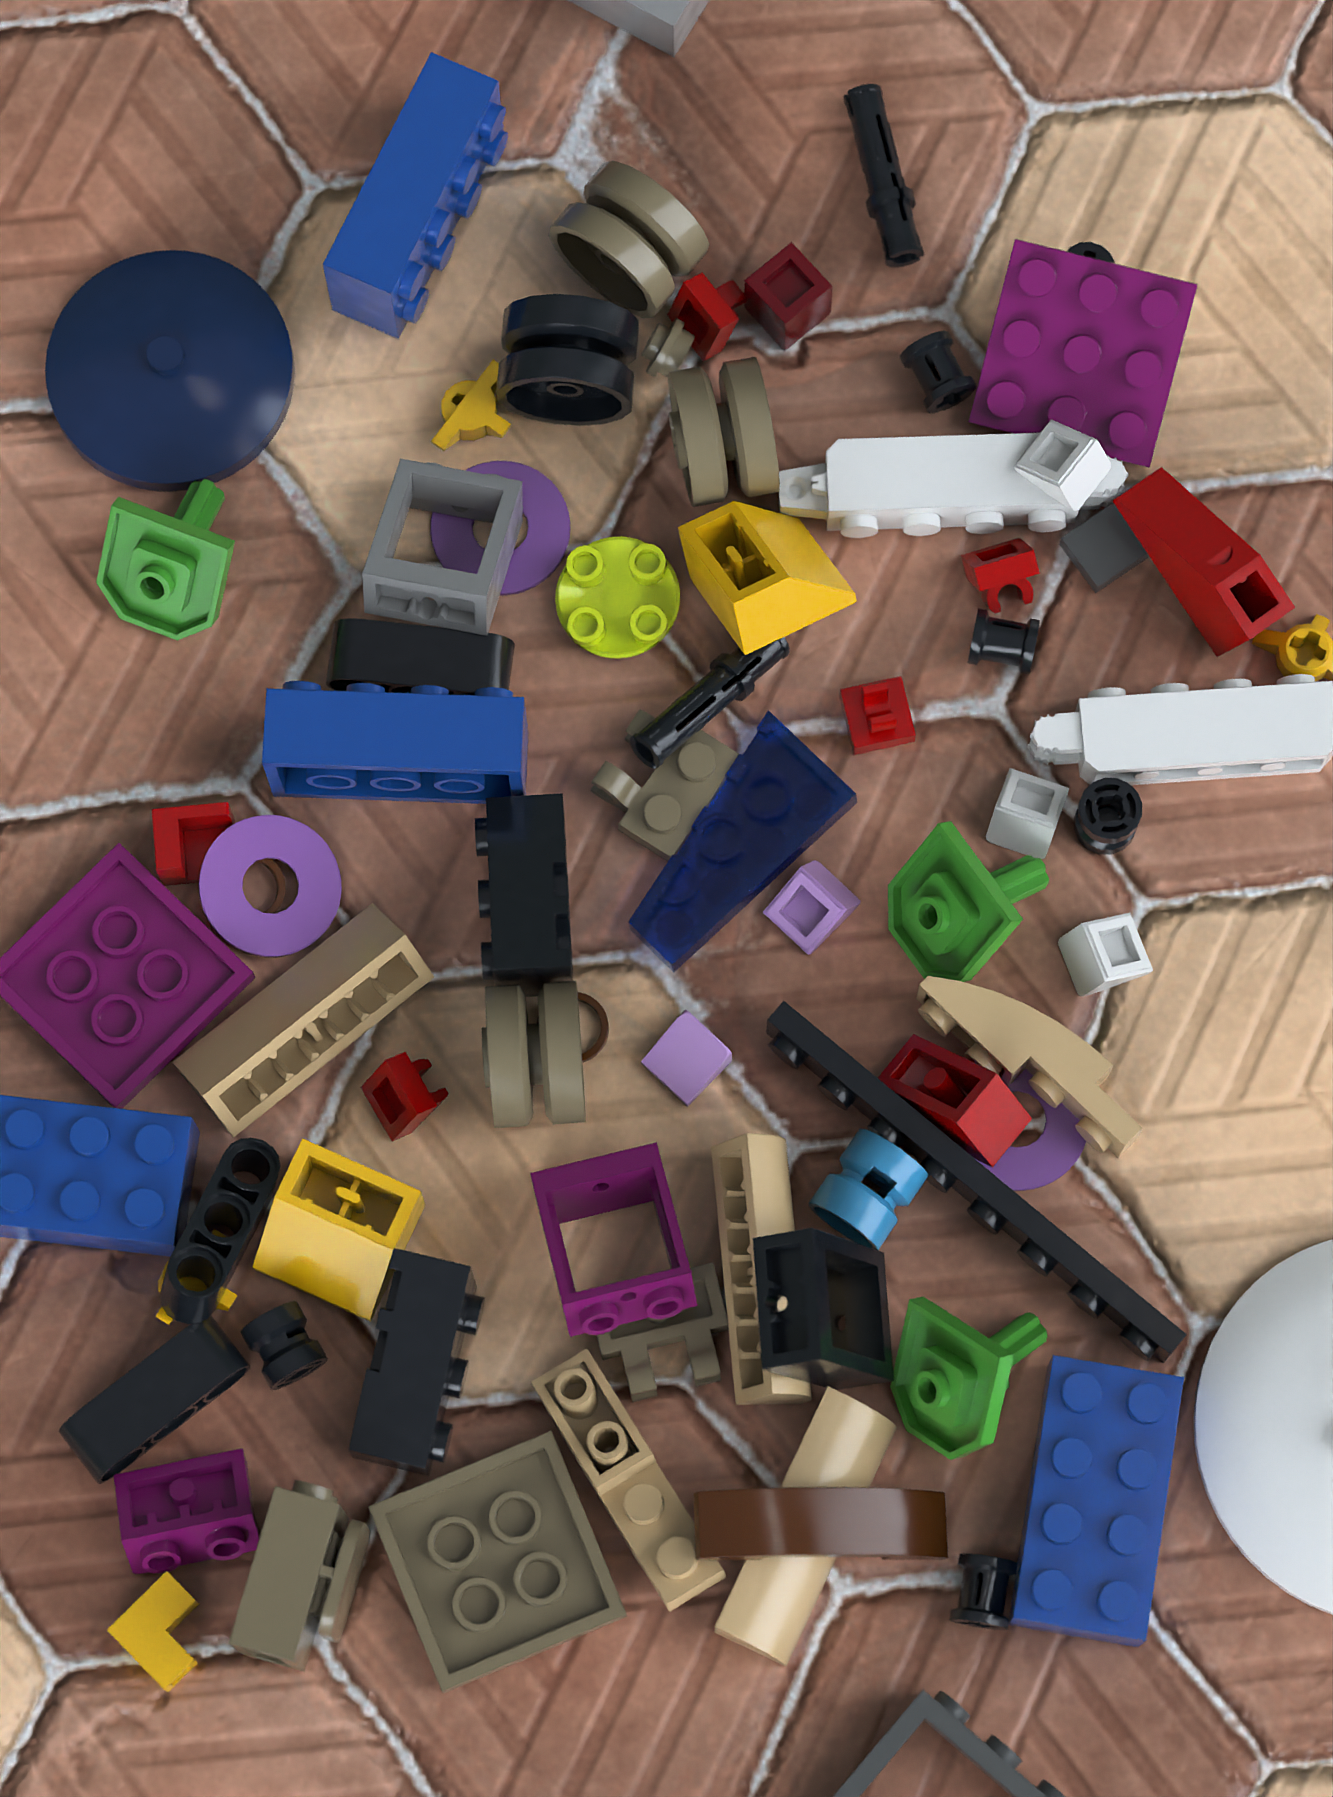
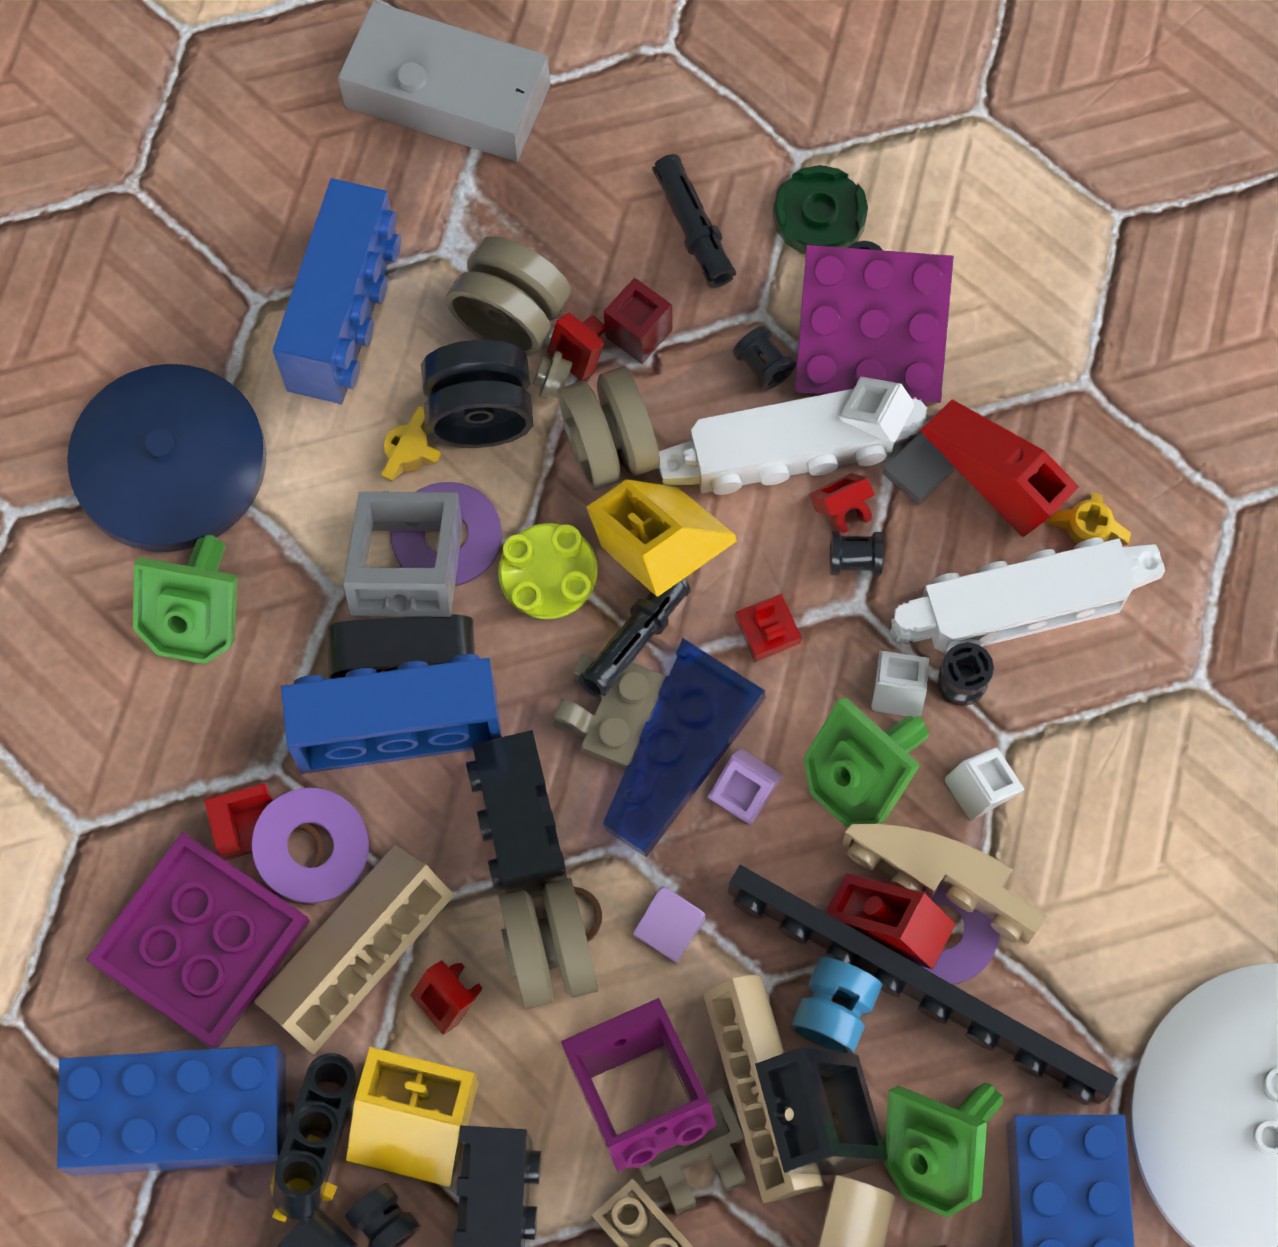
camera: 10 degrees left, 5 degrees down
none -> dark green tile [773,165,868,255]

